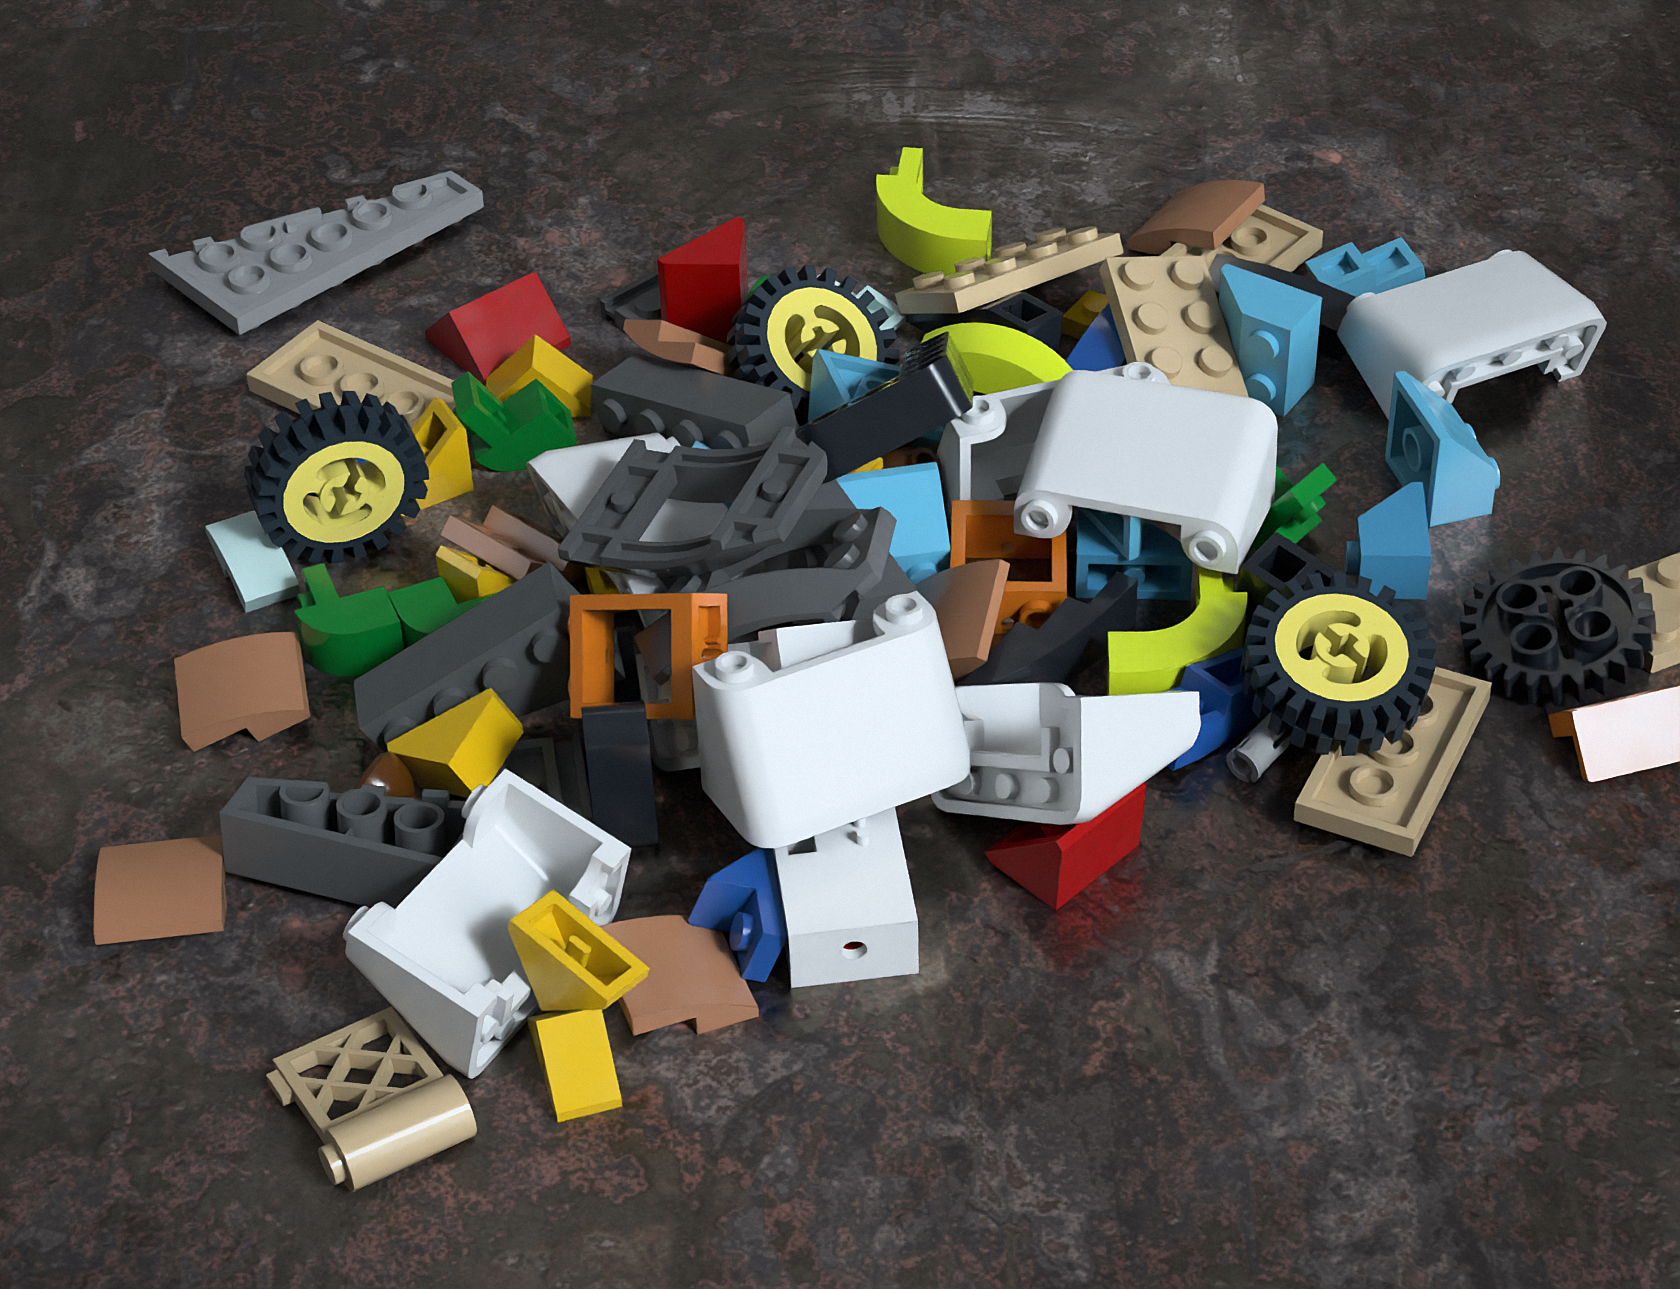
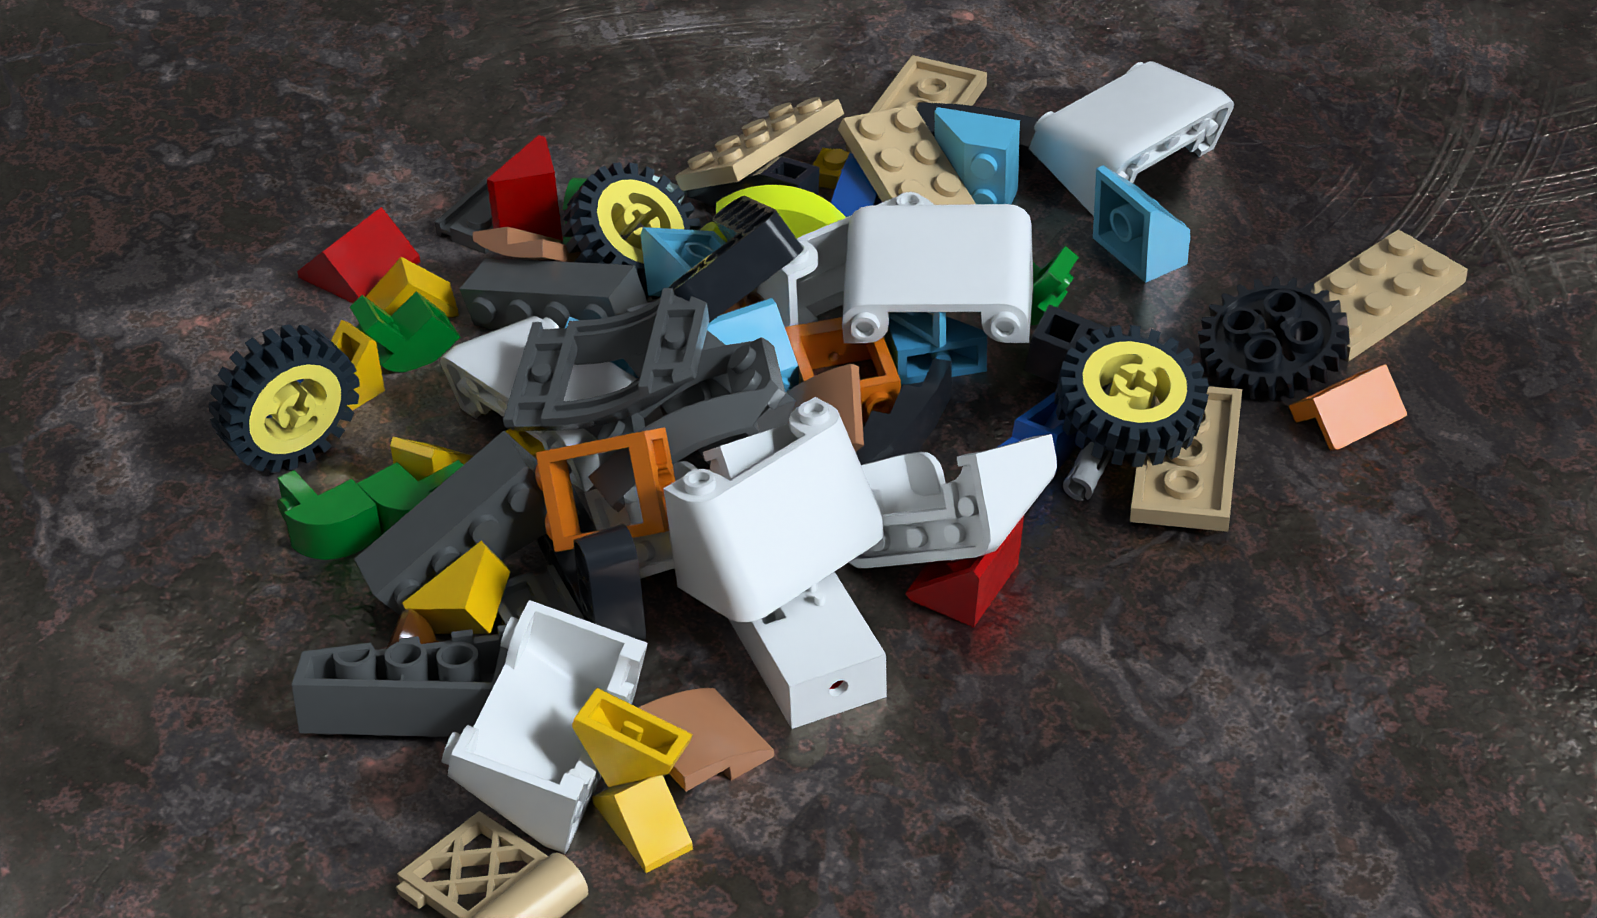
camera: 15 degrees left, 0 degrees up
nougat slope [94,834,227,945] -> none
light grey wing [148,171,484,335] -> none
nougat slope [174,632,310,752] -> none
light aqua slope [205,510,299,613] -> none
tan plate [246,320,455,429] -> none
nougat slope [440,505,586,583] -> none
blue slope [688,847,788,982] -> none
neon yellow arch [876,147,992,276] -> none
neon yellow arch [1106,565,1247,695] -> none
nougat slope [1127,180,1265,256] -> none
medium azure slope [1305,237,1426,297] -> none
dark azure slope [1344,482,1432,600] -> none

